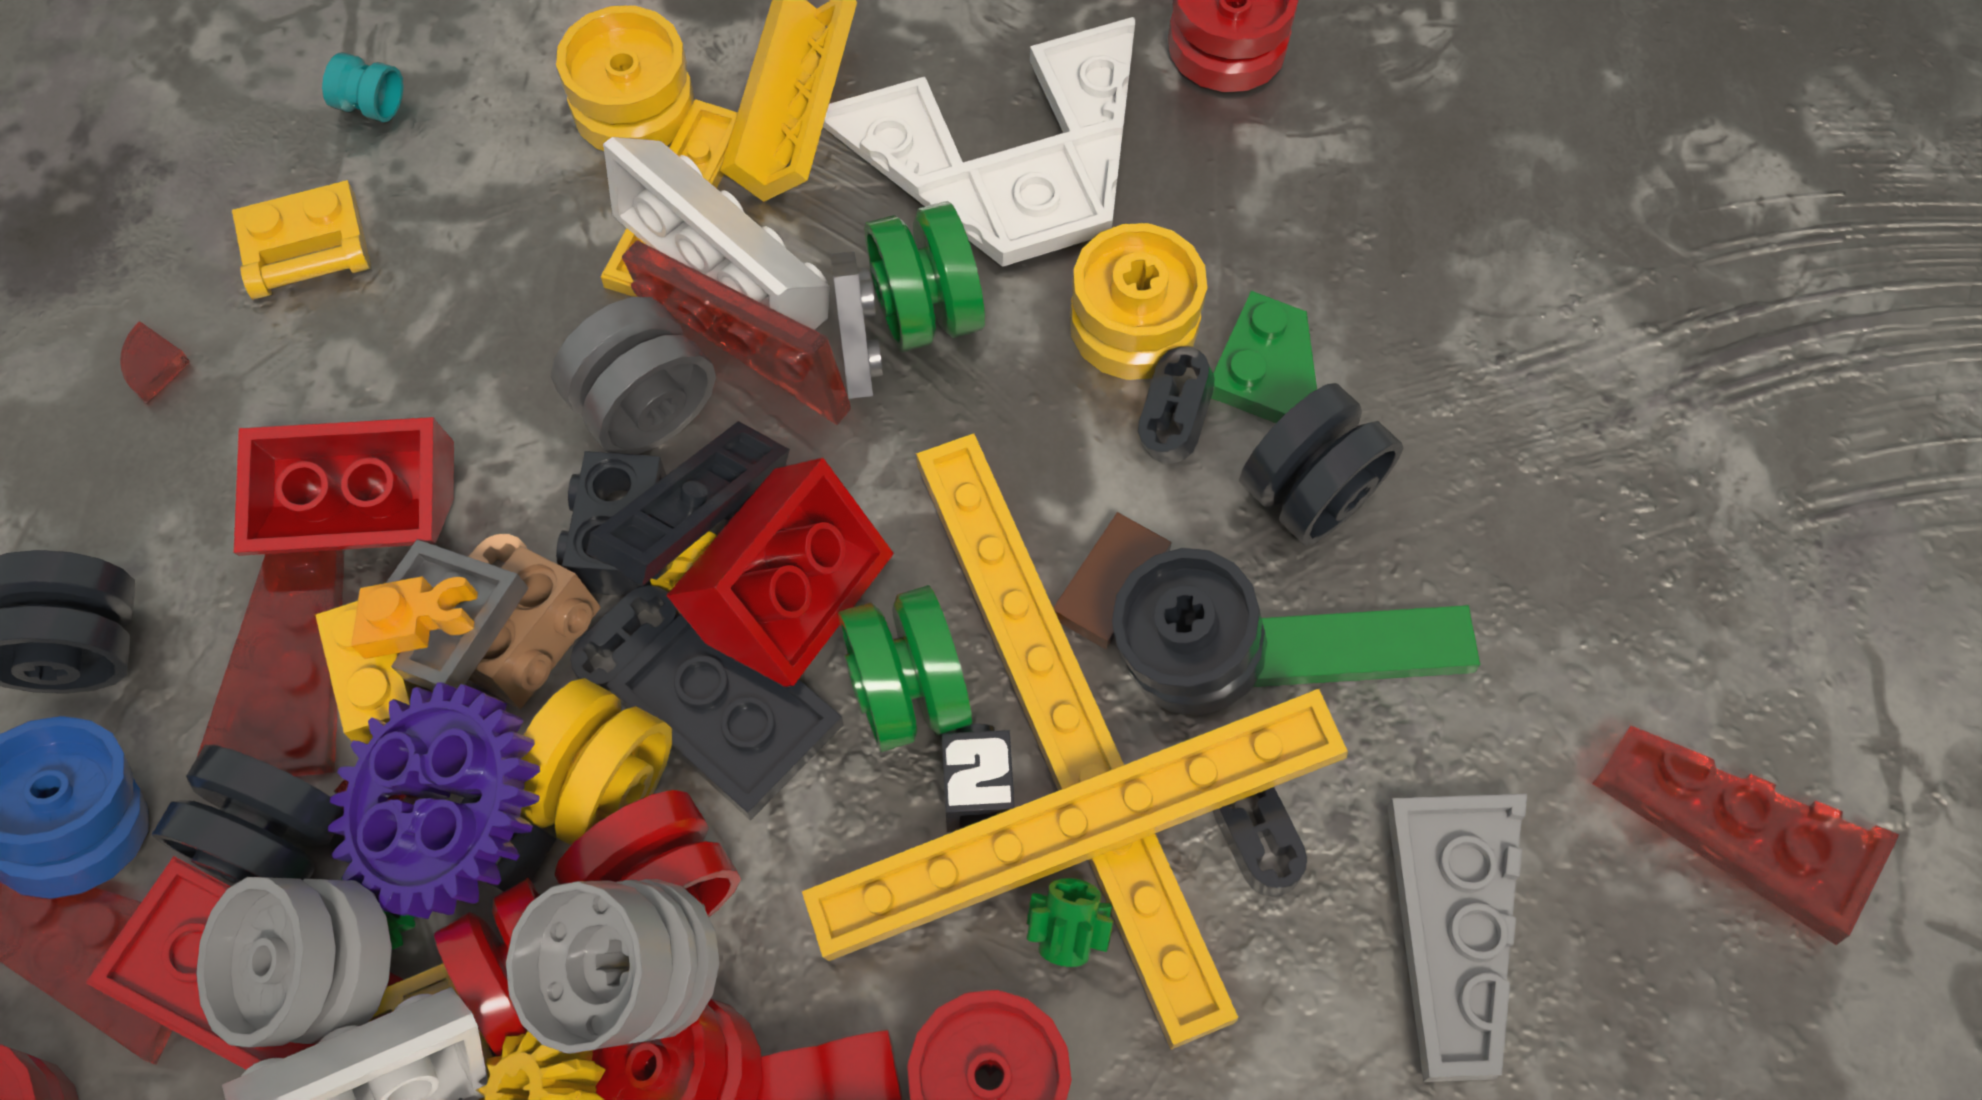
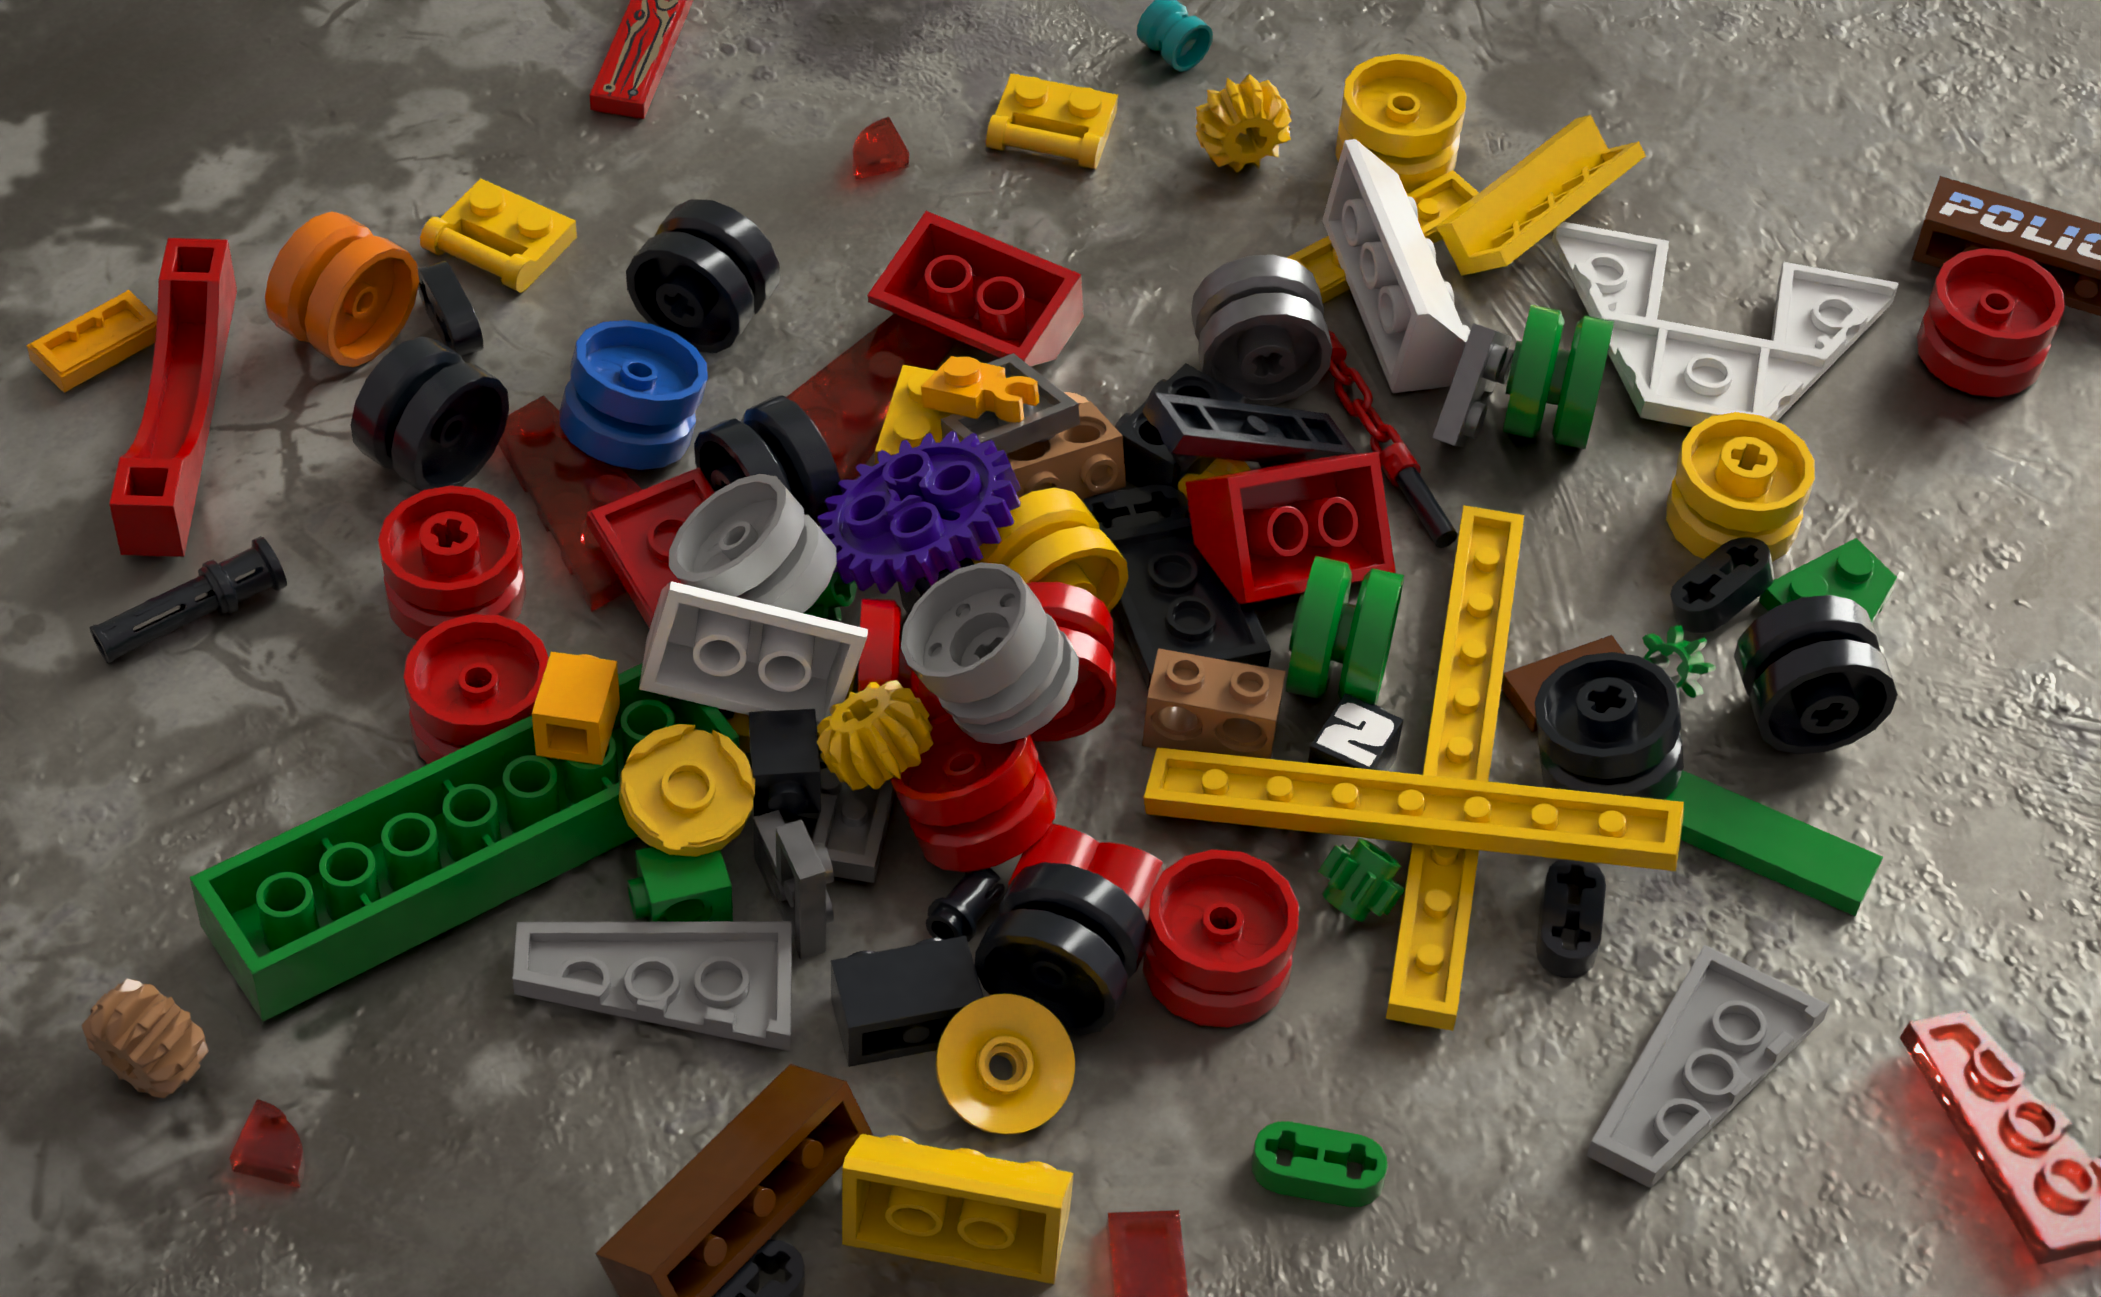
camera: 30 degrees right, 15 degrees down
clear red wing [622,240,851,425] -> none
none -> medium nougat brick [1142,648,1286,759]
none -> yellow gear [1195,73,1291,173]
none -> red piece [1327,330,1458,548]
none -> green gear [1642,625,1716,698]

